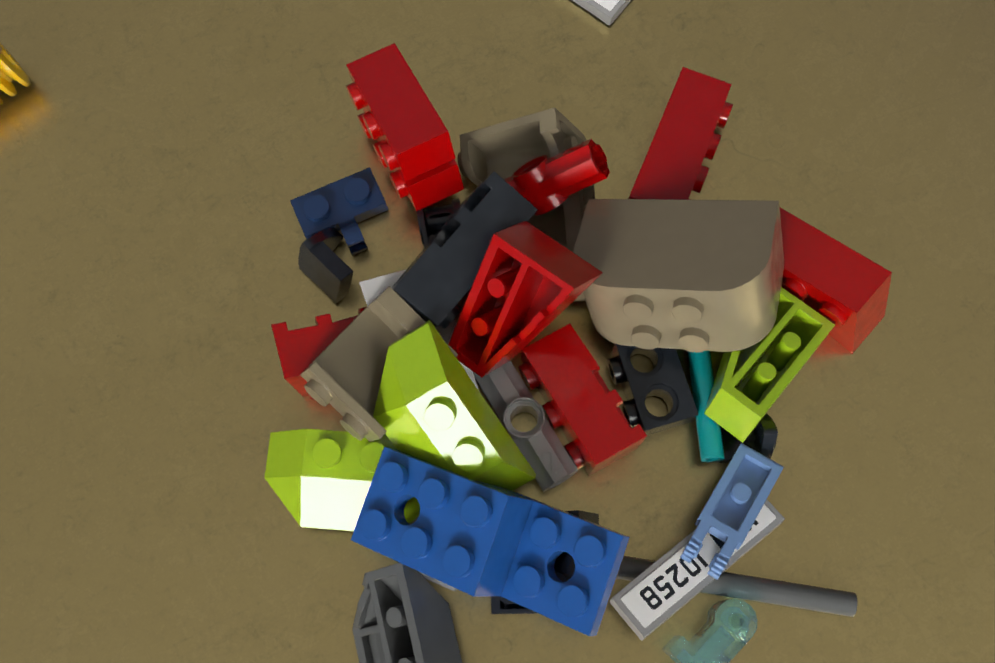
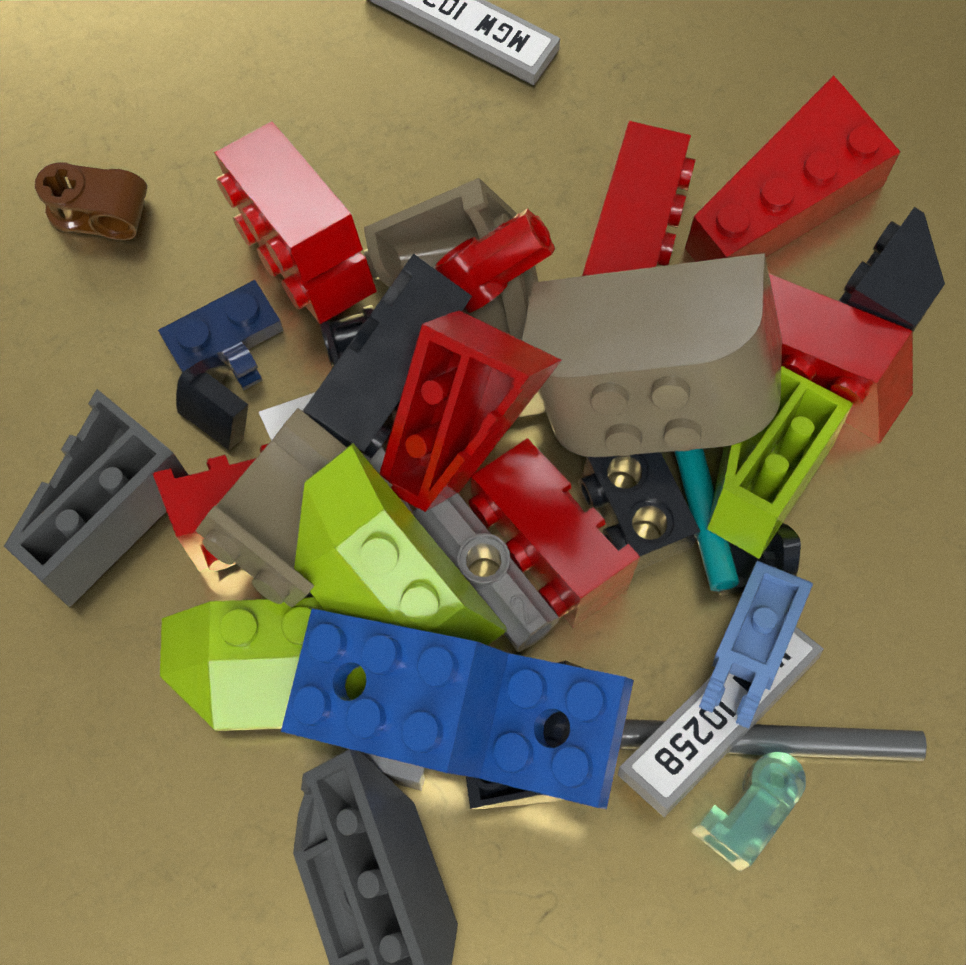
camera: 10 degrees left, 5 degrees down
none -> dark grey wedge [4,389,189,608]
none -> reddish brown piece [35,162,148,240]
none -> red wedge [685,75,901,262]
none -> black slope [839,207,945,332]

